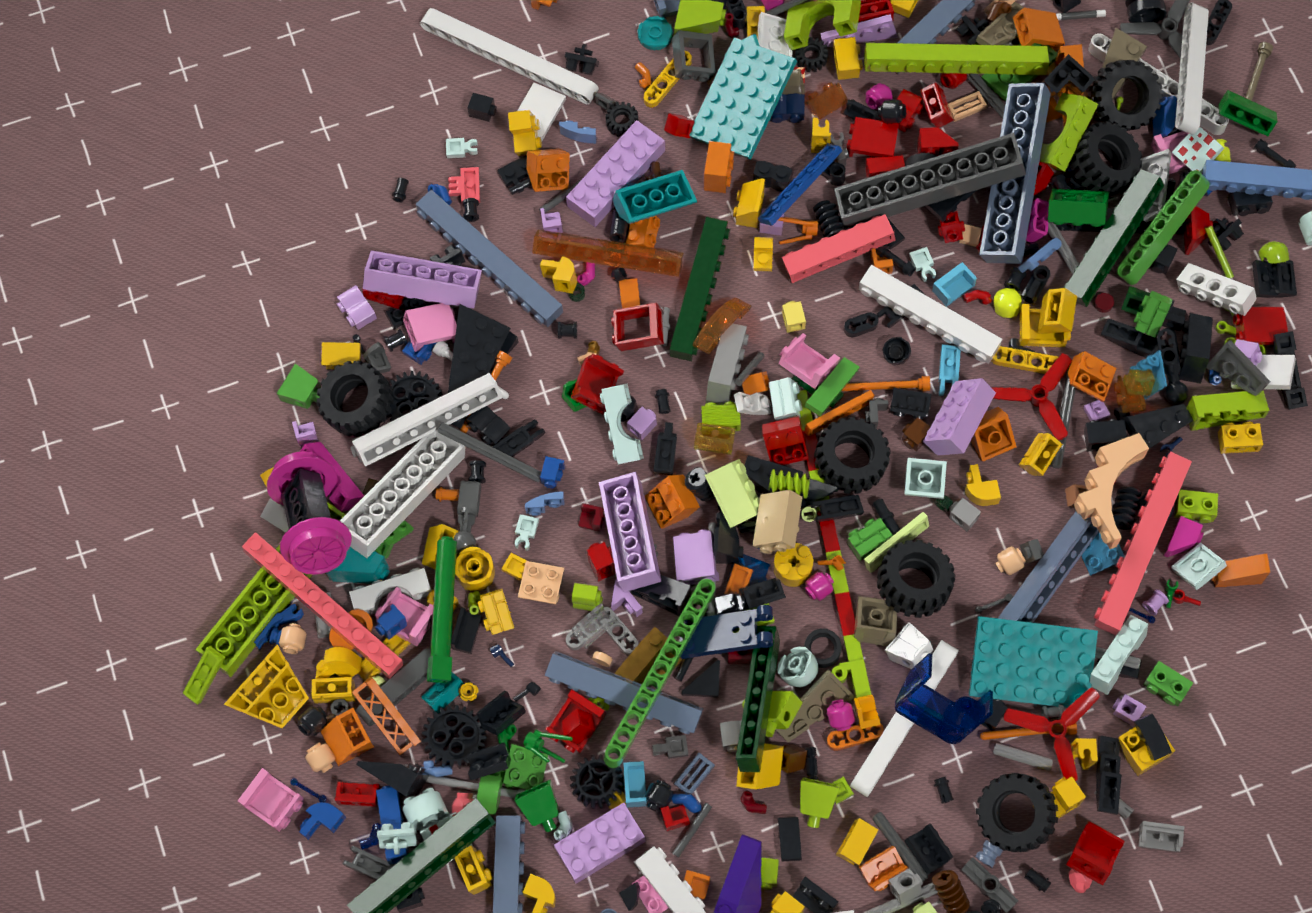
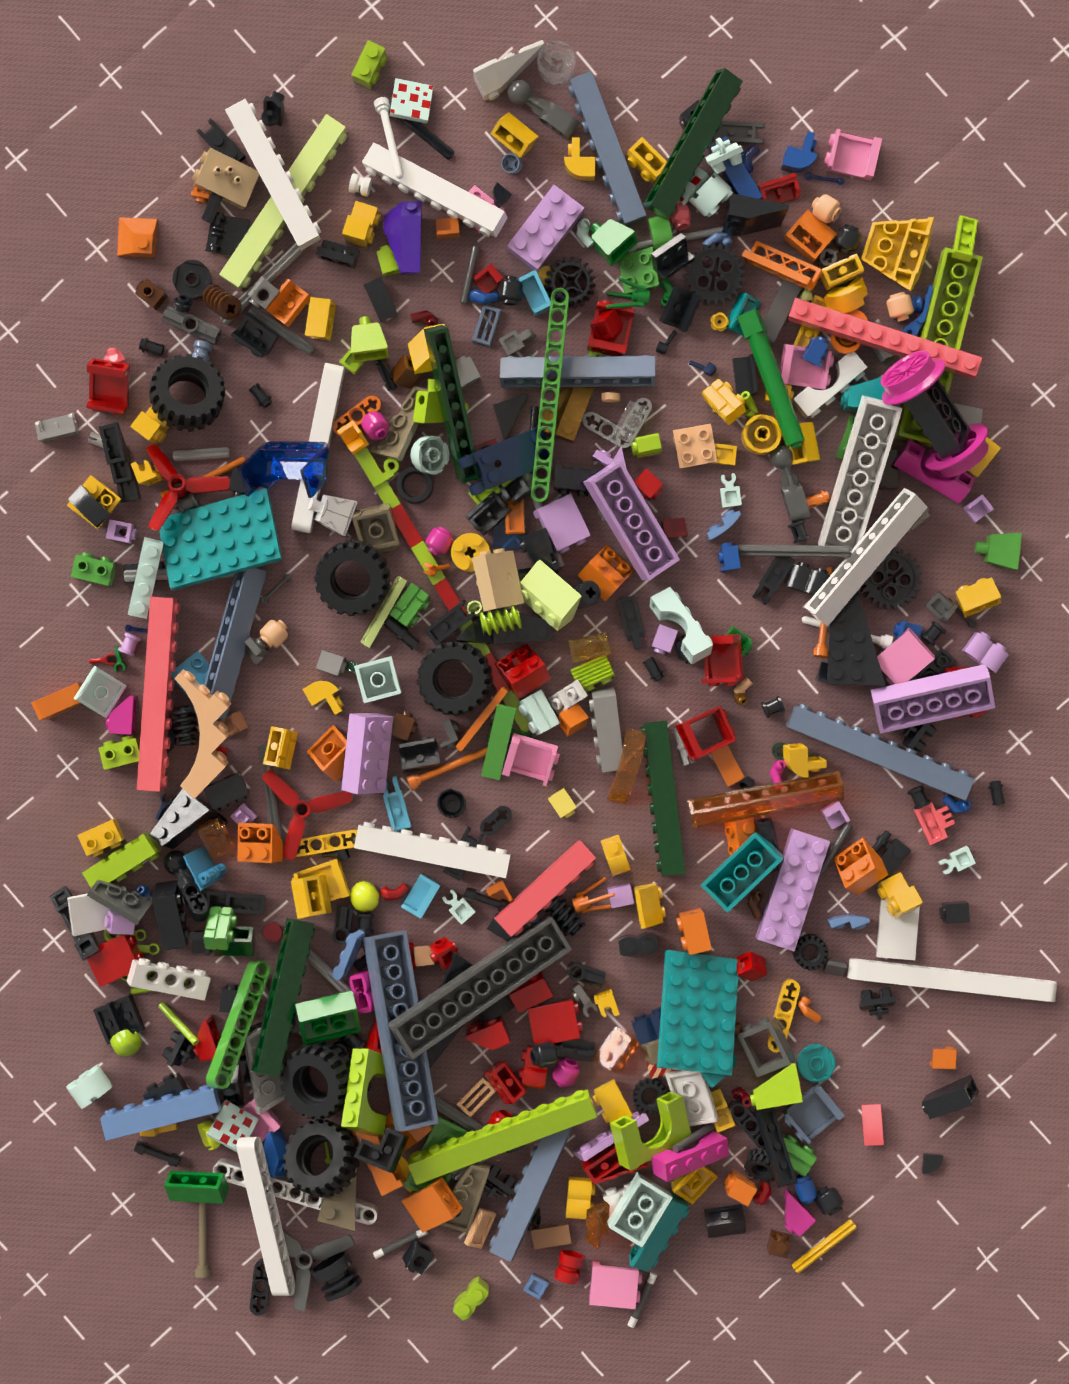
camera: 155 degrees right, 20 degrees up
black tyre [317,360,394,437] -> none
dark grey bar [735,352,764,386] -> none
blue tile [758,144,843,226] -> none
reddish brown arm [986,2,1012,22] -> none
clear yellow brick [1123,369,1155,396] -> none

